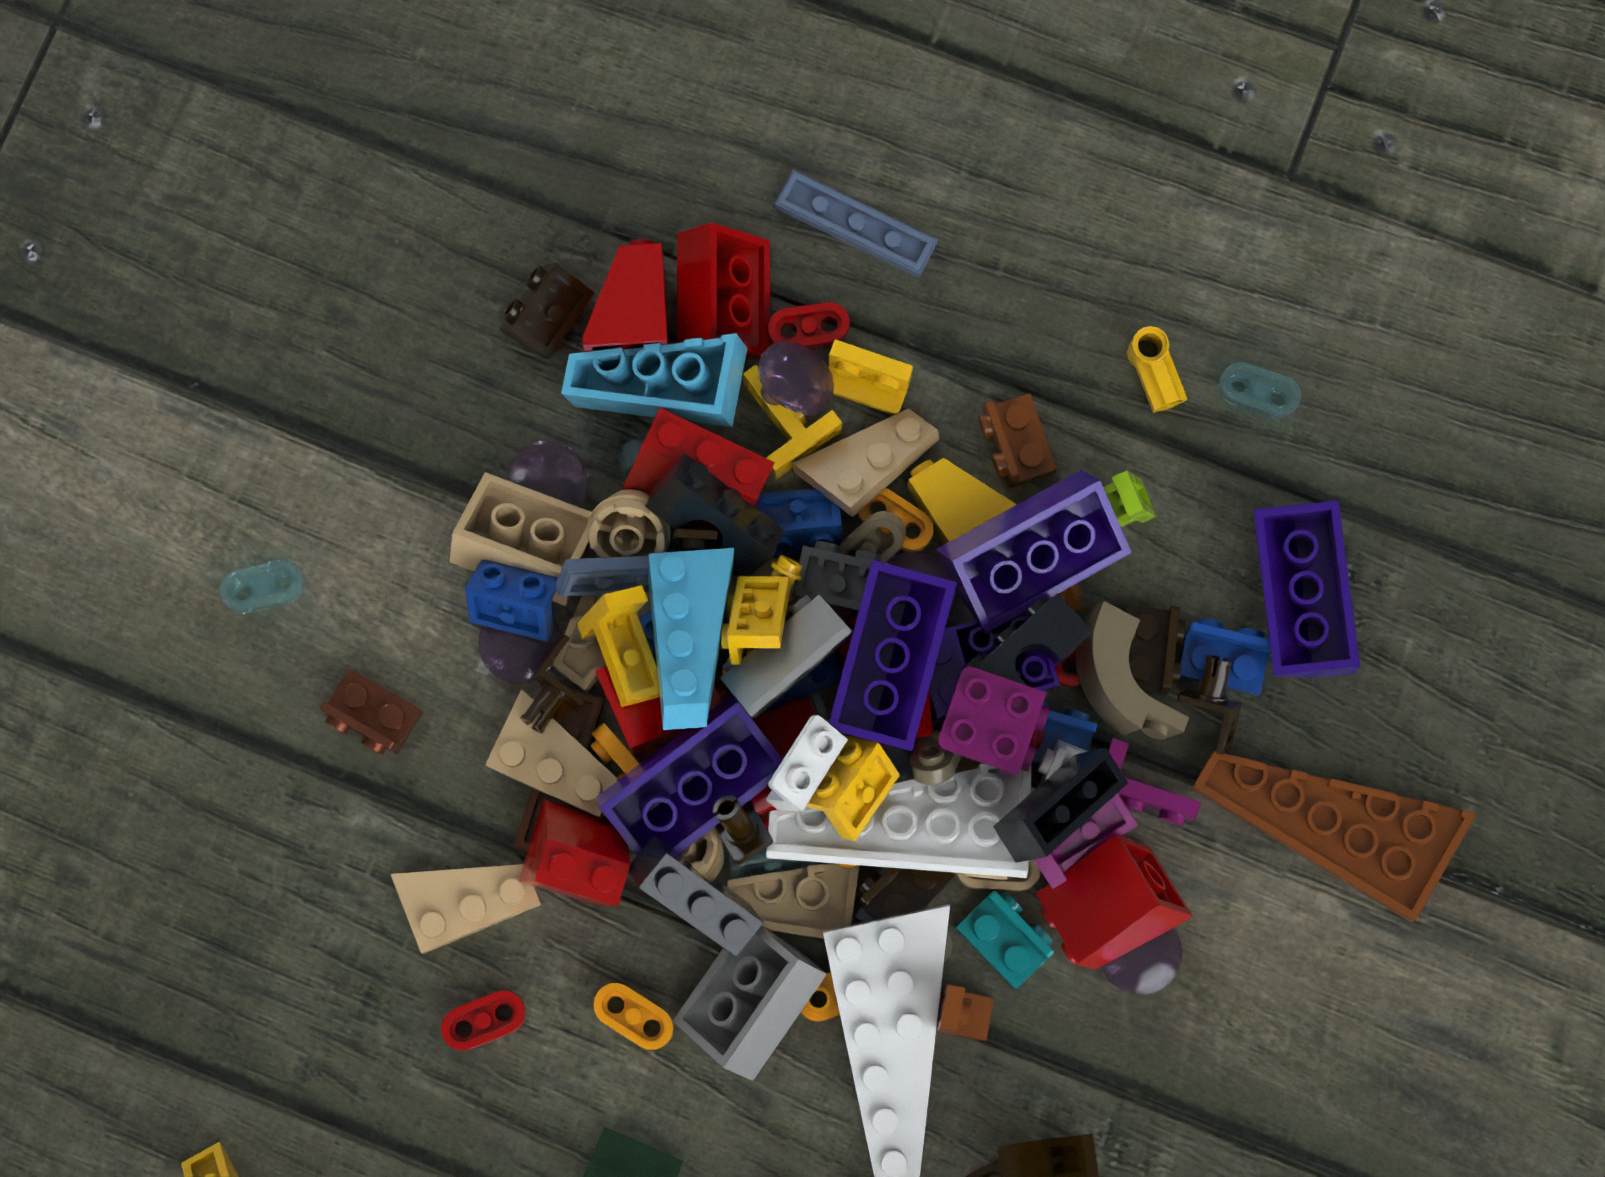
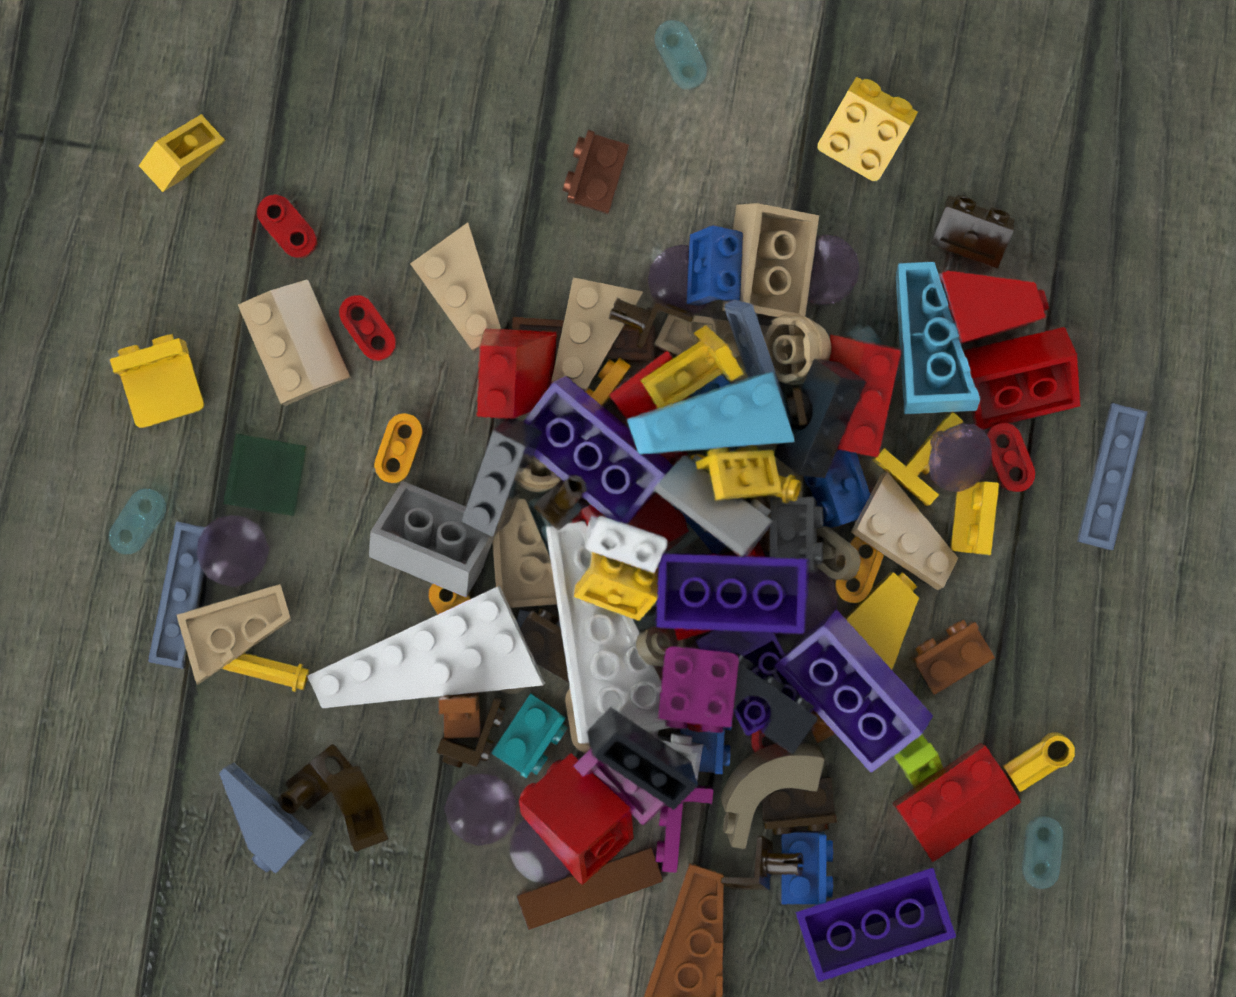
camera: 80 degrees right, 10 degrees up
none -> tan slope [238,279,351,406]
none -> red plate [257,194,317,259]
none -> dark brown bracket [436,696,506,768]
none -> clear purple dish [444,773,517,846]
none -> reddish brown tile [517,847,663,930]
none -> yellow bracket [818,76,918,181]
none -> red slope [892,743,1021,862]

